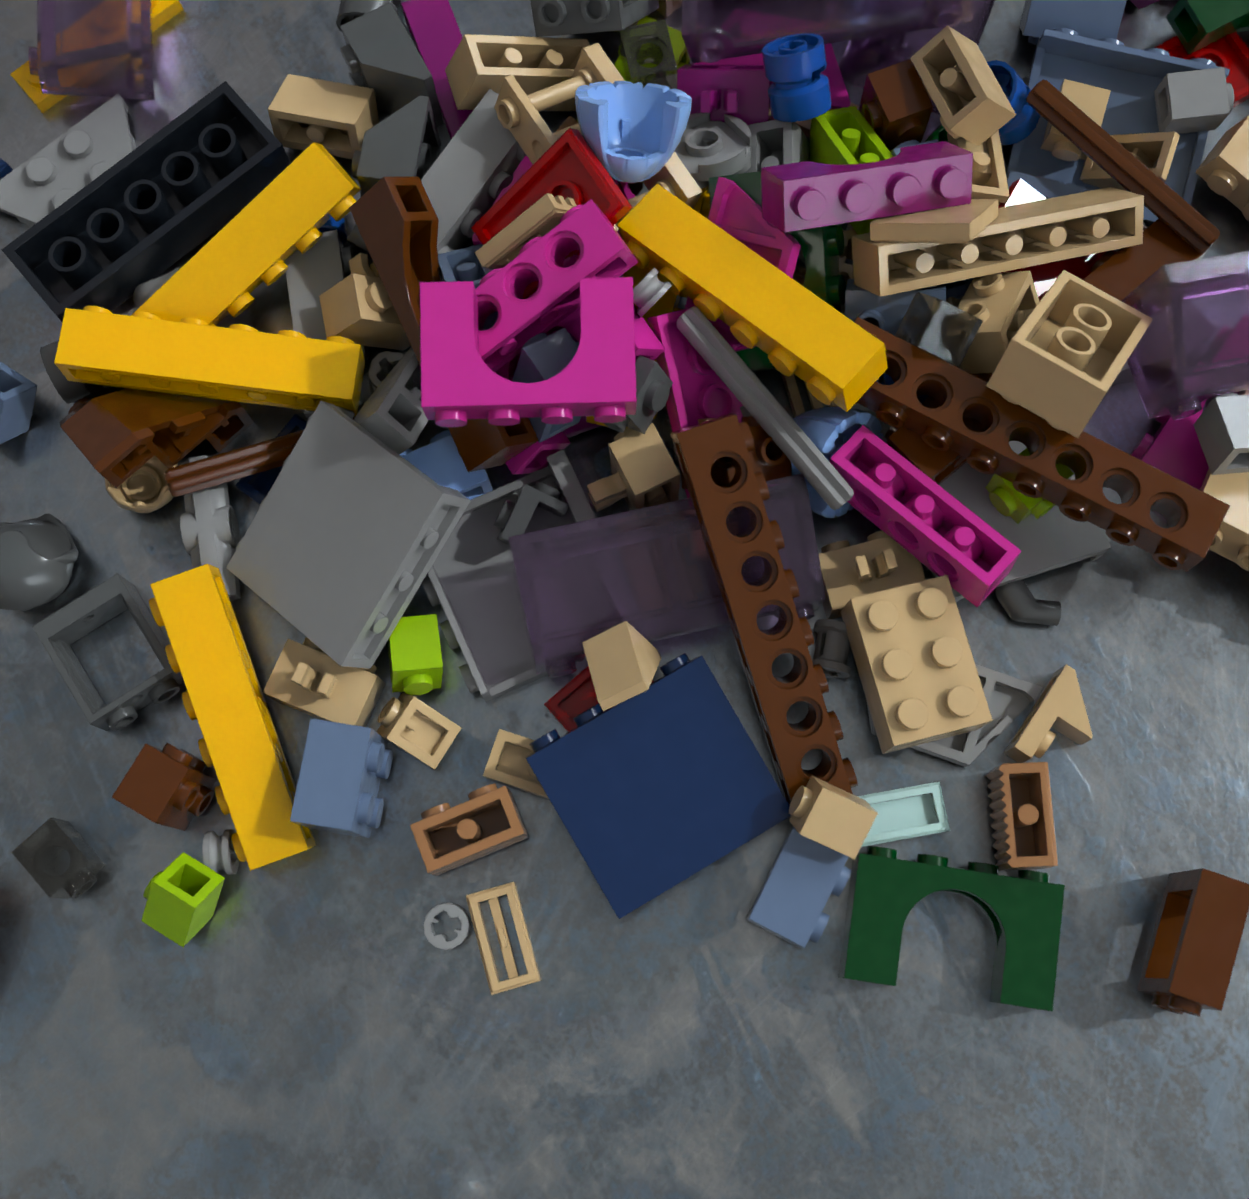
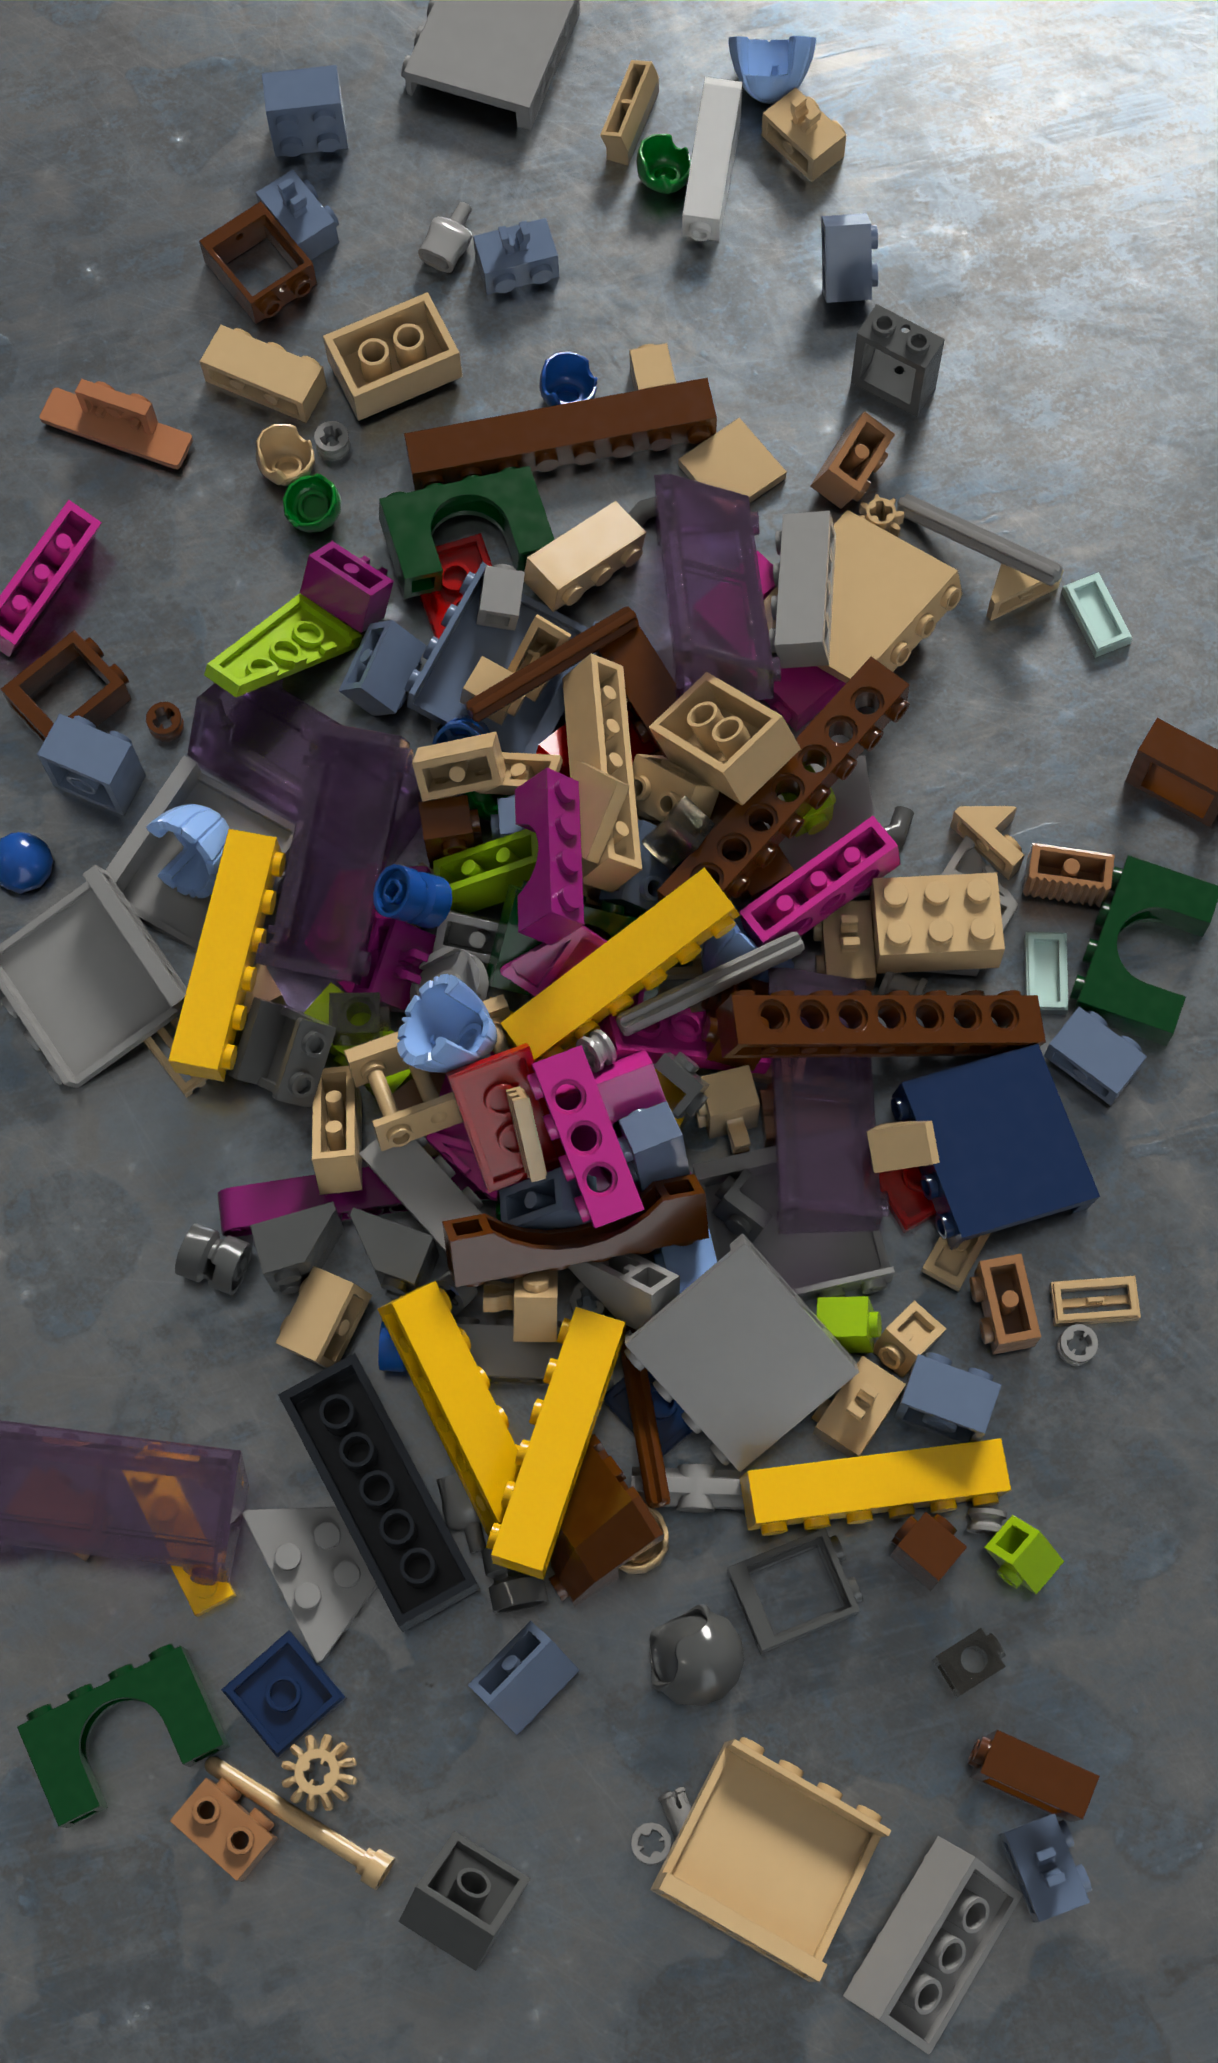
camera: 80 degrees left, 5 degrees down
dark pink arch [420,277,637,427] -> none
tan brick [789,776,878,860] -> none

